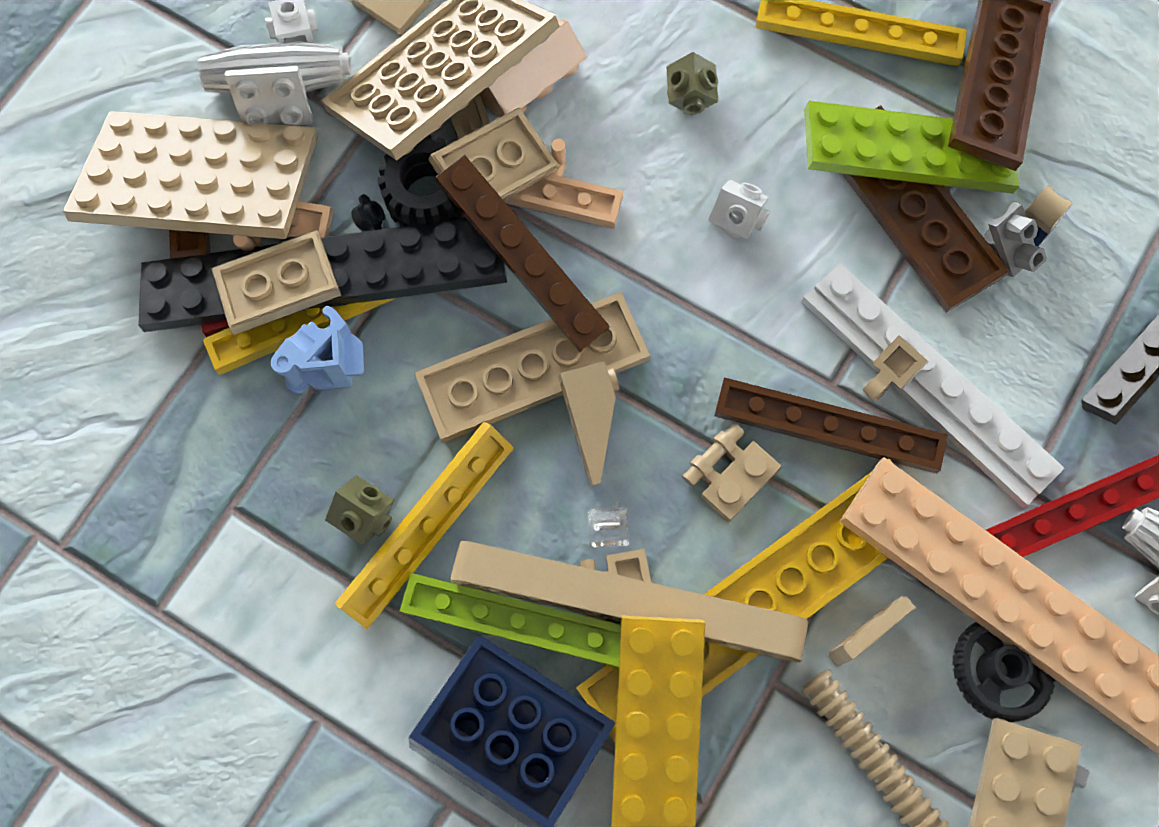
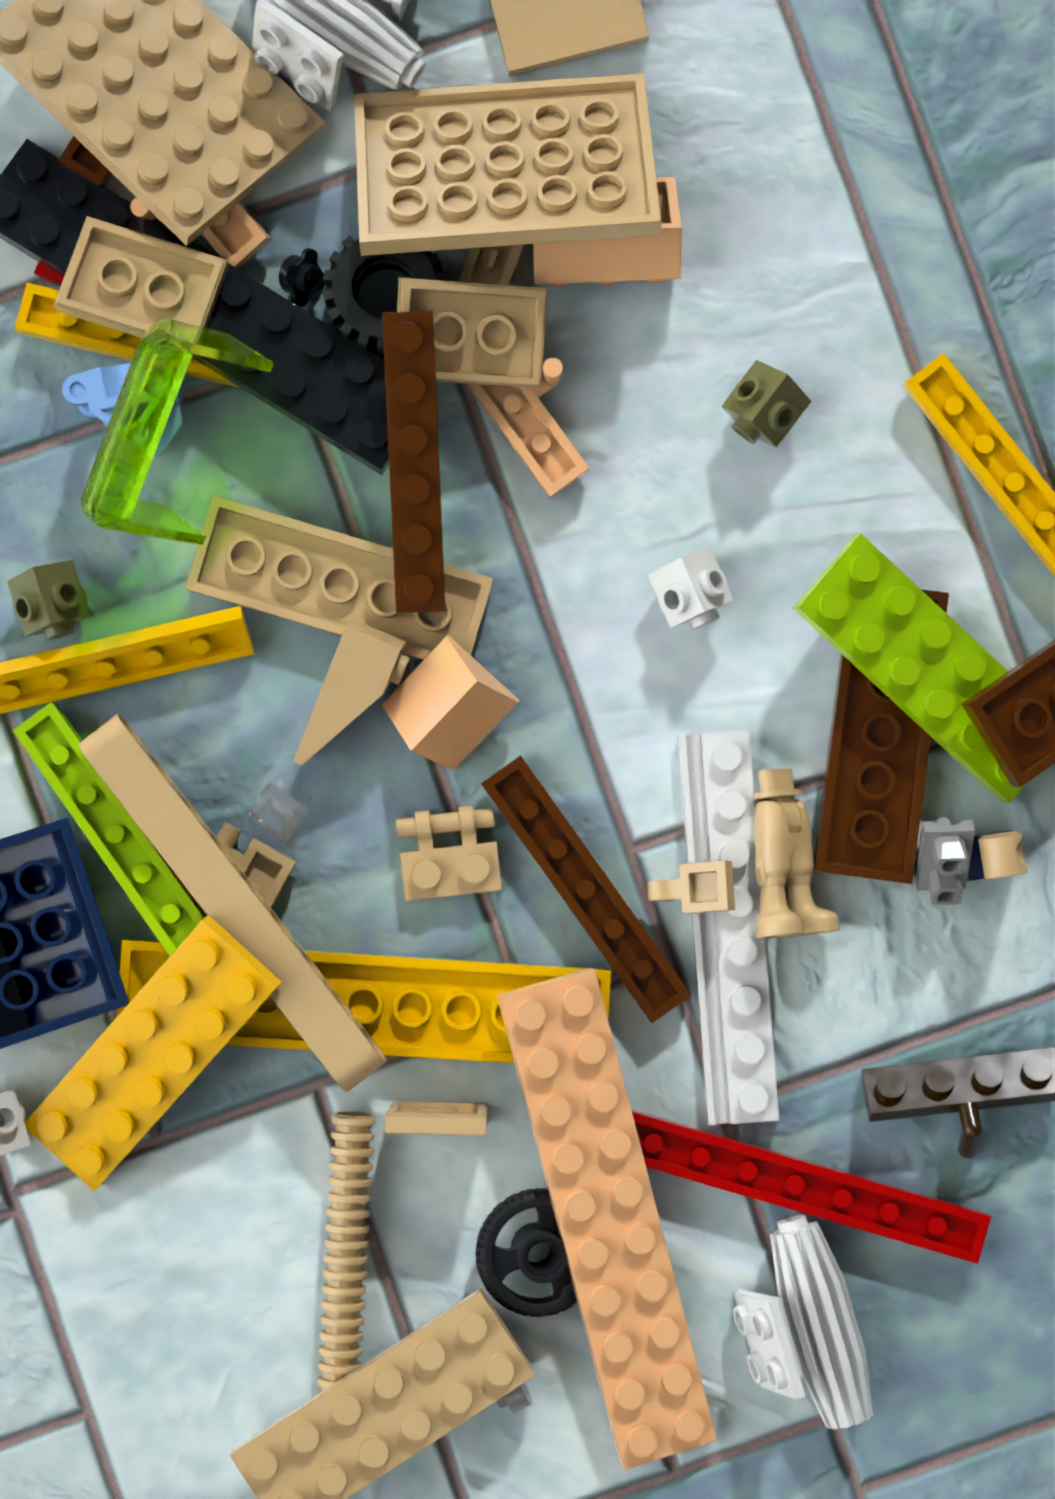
camera: 40 degrees right, 15 degrees up
none -> clear neon green windscreen [81,319,274,545]
none -> light nougat slope [381,634,519,771]
none -> tan piece [754,769,840,939]

